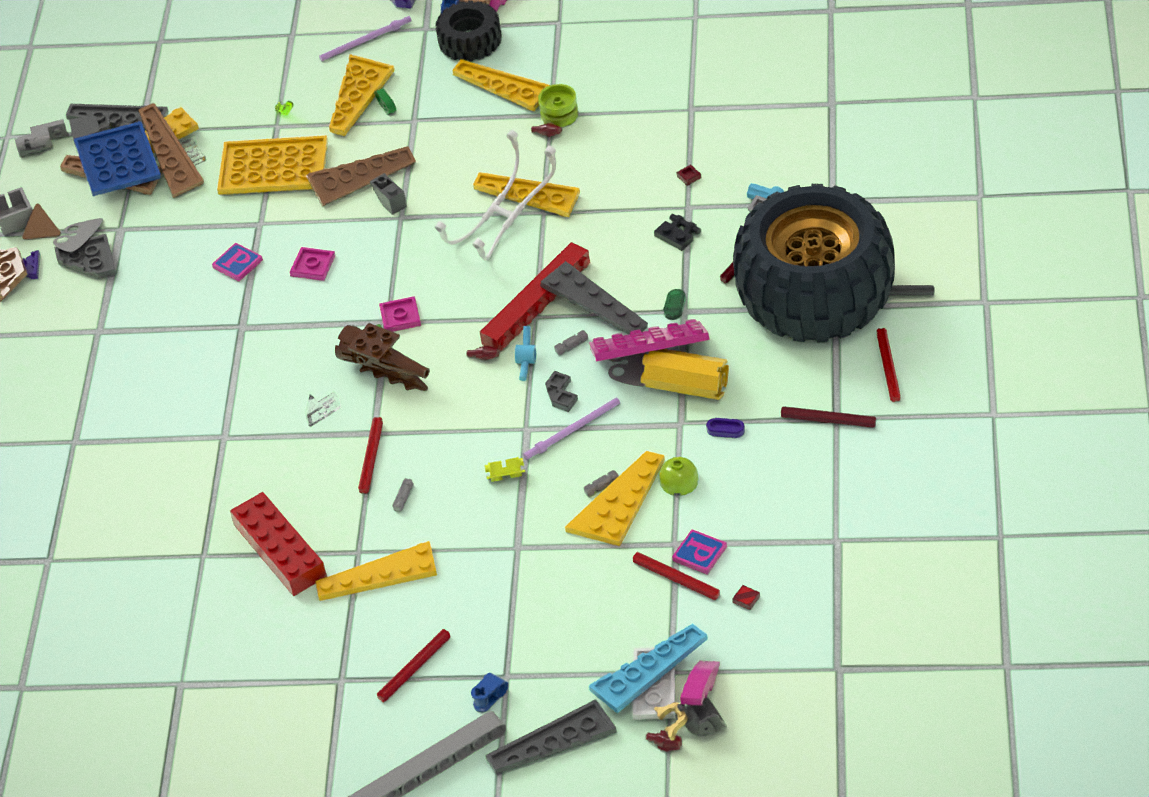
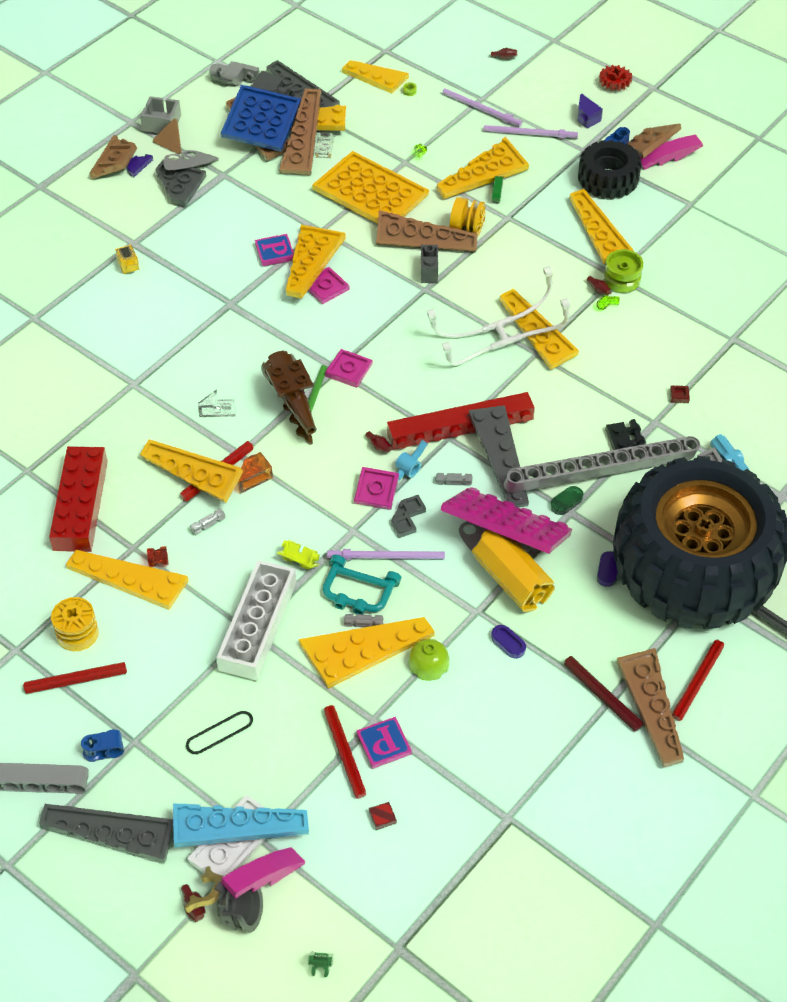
camera: 30 degrees right, 5 degrees up
none -> yellow wheel [51,597,99,652]
none -> yellow brick [115,244,140,274]
none -> yellow wing [140,439,243,503]
none -> clear red wheel [147,546,169,567]
none -> piece [186,711,253,754]
none -> white brick [216,560,297,681]
none -> clear orange slope [237,452,273,494]
none -> yellow wing [286,224,346,299]
none -> clear green tile [308,951,334,977]
none -> teal bar [322,555,402,614]
none -> yellow wing [342,60,409,94]
none -> dark pink tile [354,467,399,510]
none -> lime bush [403,82,417,96]
none -> lavender bar [442,88,523,127]
none -> yellow wheel [449,197,486,236]
none -> light grey beam [503,436,700,493]
none -> clear neon green arm [596,296,620,310]
none -> dark purple tile [597,551,618,587]
none -> medium nougat wing [616,648,684,768]

